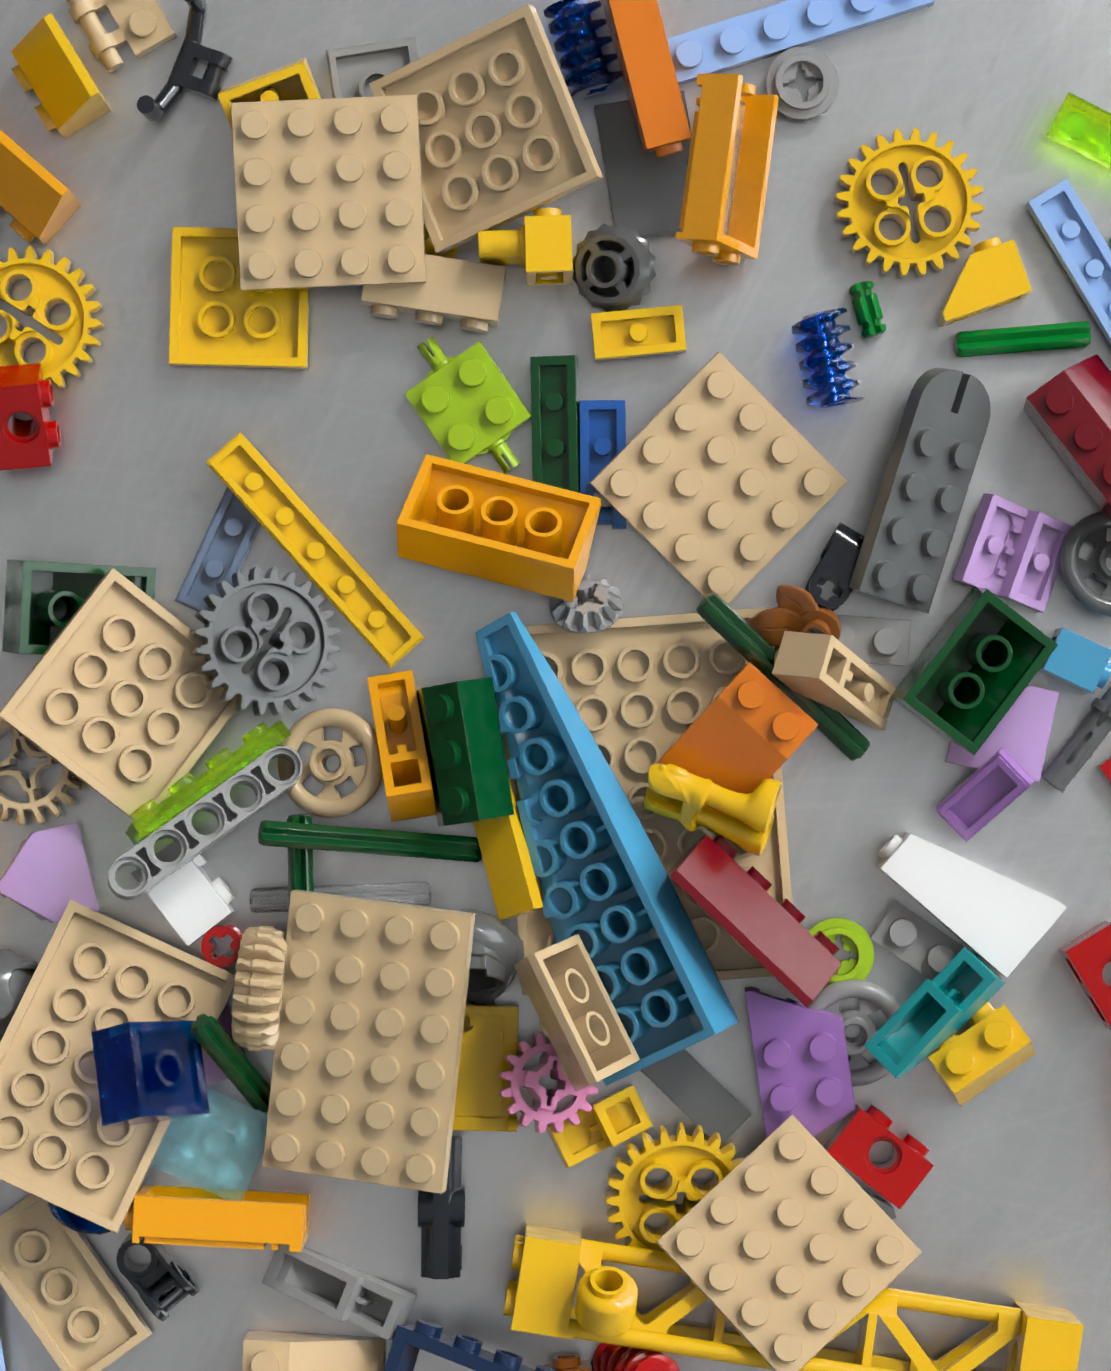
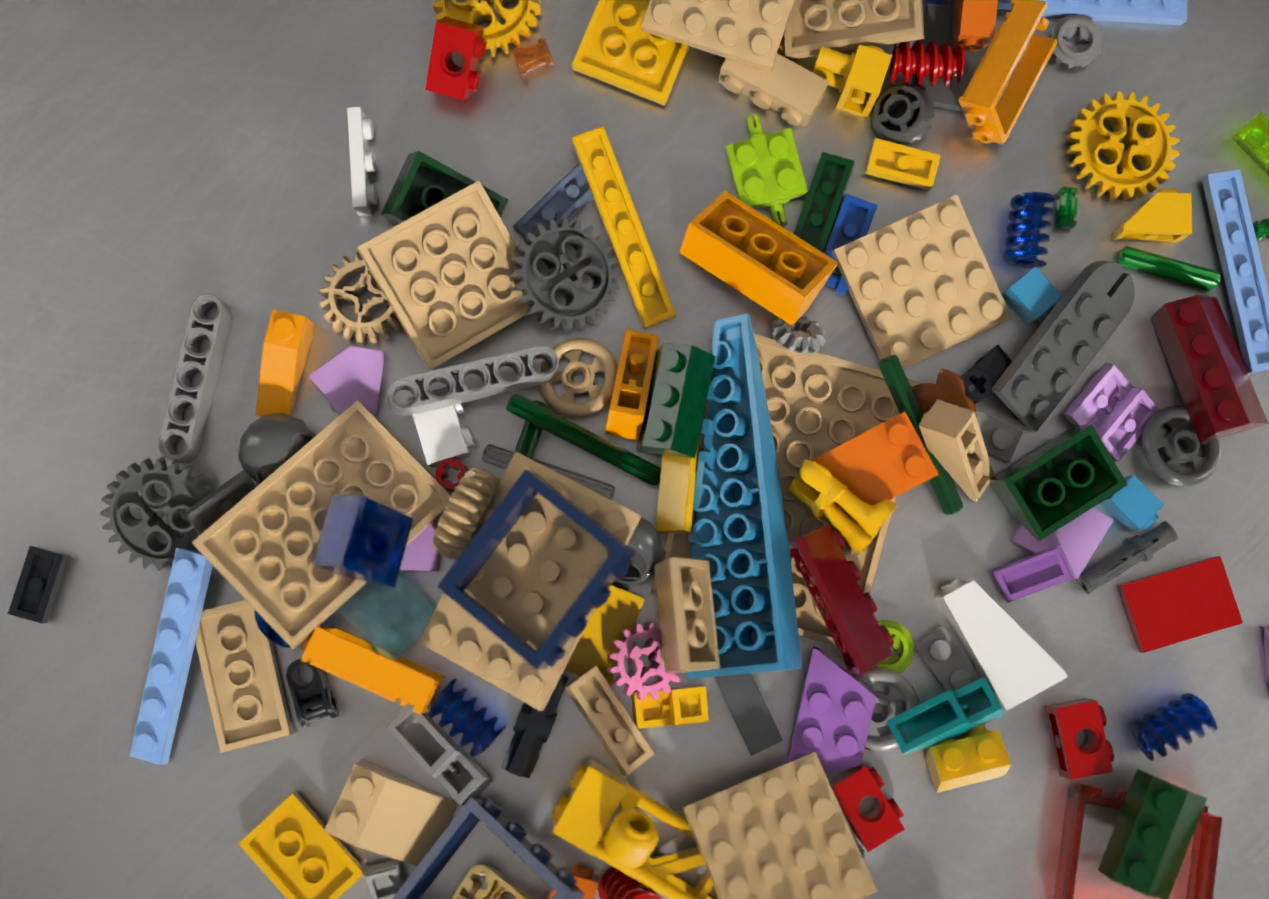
camera: 20 degrees right, 5 degrees down
clear neon green plate [125,720,291,845] -> none
dark green axle [190,1014,271,1113] -> none
yellow gear [605,1123,744,1274] -> none
none -> clear blue piece [428,678,507,757]
none -> dark blue window [437,469,635,670]
none -> clear orange bush [512,38,554,78]
none -> tan plate [564,666,654,776]
none -> red piece [889,40,965,87]
none -> dark azure brick [1001,266,1063,326]

